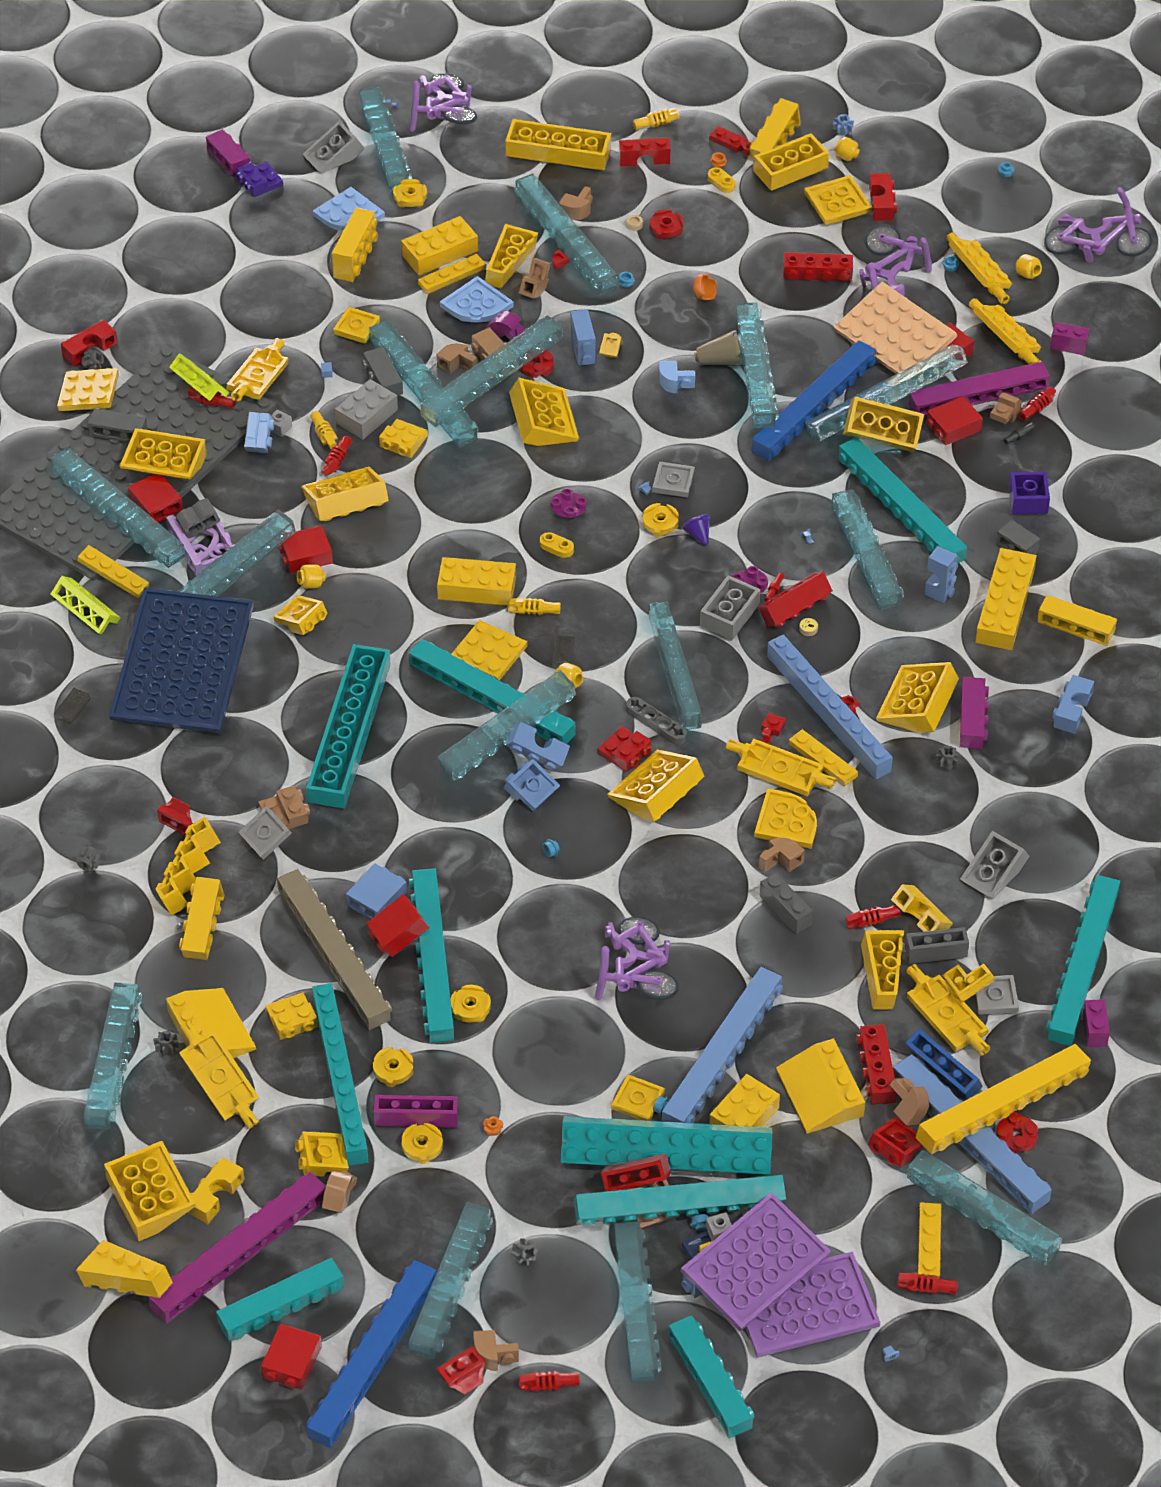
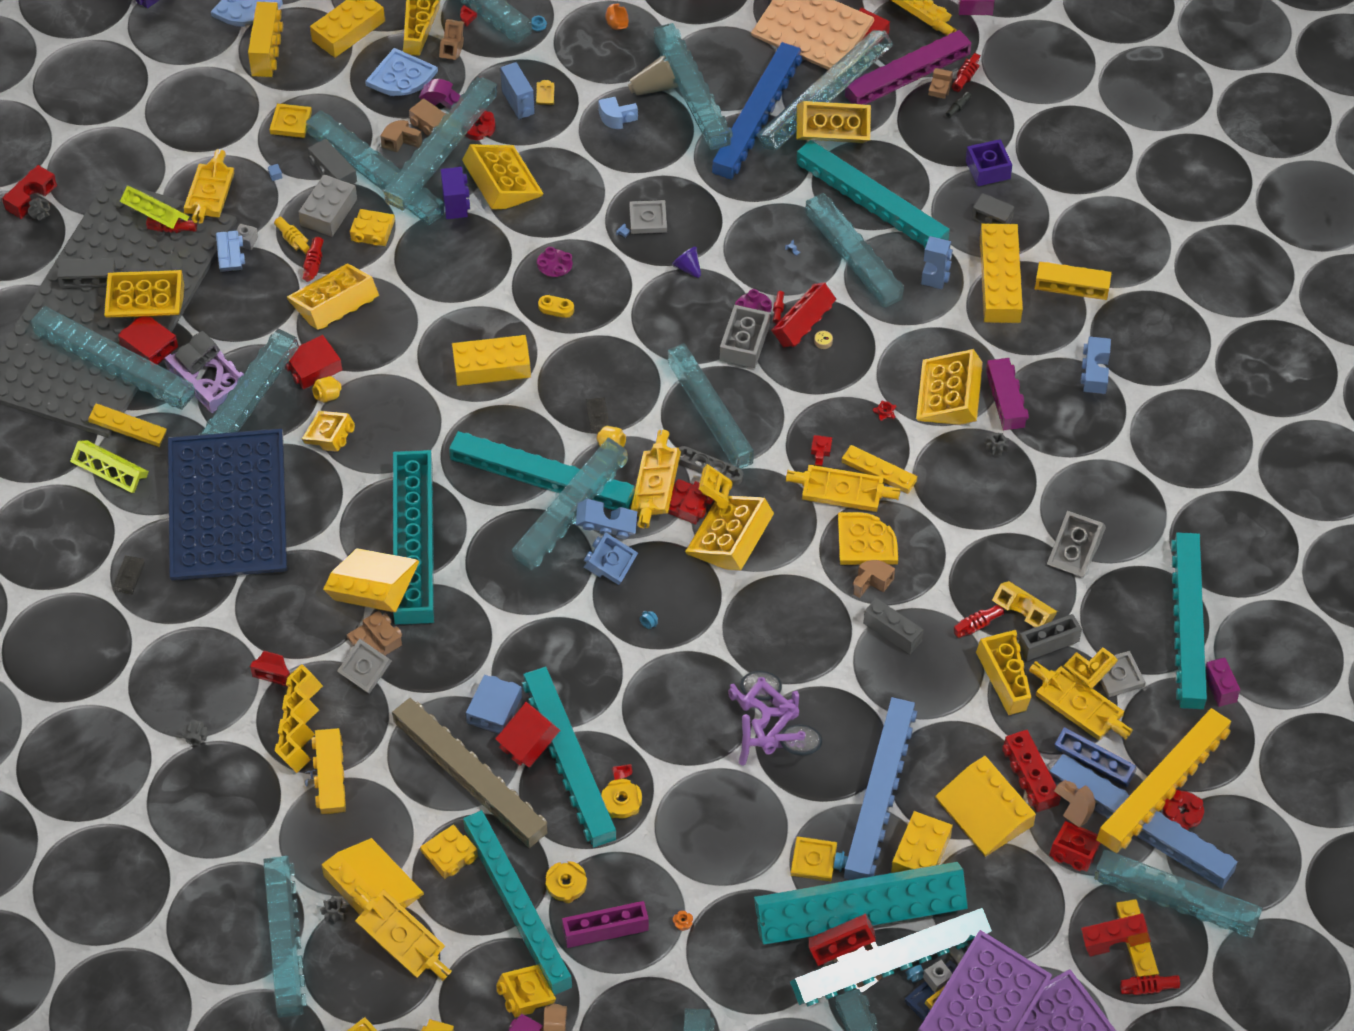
camera: 15 degrees left, 5 degrees up
yellow plate [57,368,119,411] -> none
yellow plate [401,1123,443,1164] -> none
yellow plate [418,254,486,294] -> none
yellow plate [451,620,527,681] -> none
yellow hinge [509,598,561,615] -> none
yellow plate [642,503,679,537] -> none
medium blue brick [767,634,893,780] -> none
red brick [926,396,983,446] -> none
none -> yellow slope [323,549,419,613]
none -> dark purple brick [441,167,470,219]
none -> red tile [612,764,633,780]
none -> yellow plate [631,430,681,528]
none -> yellow plate [699,464,733,509]
none -> red arch [1081,913,1151,957]

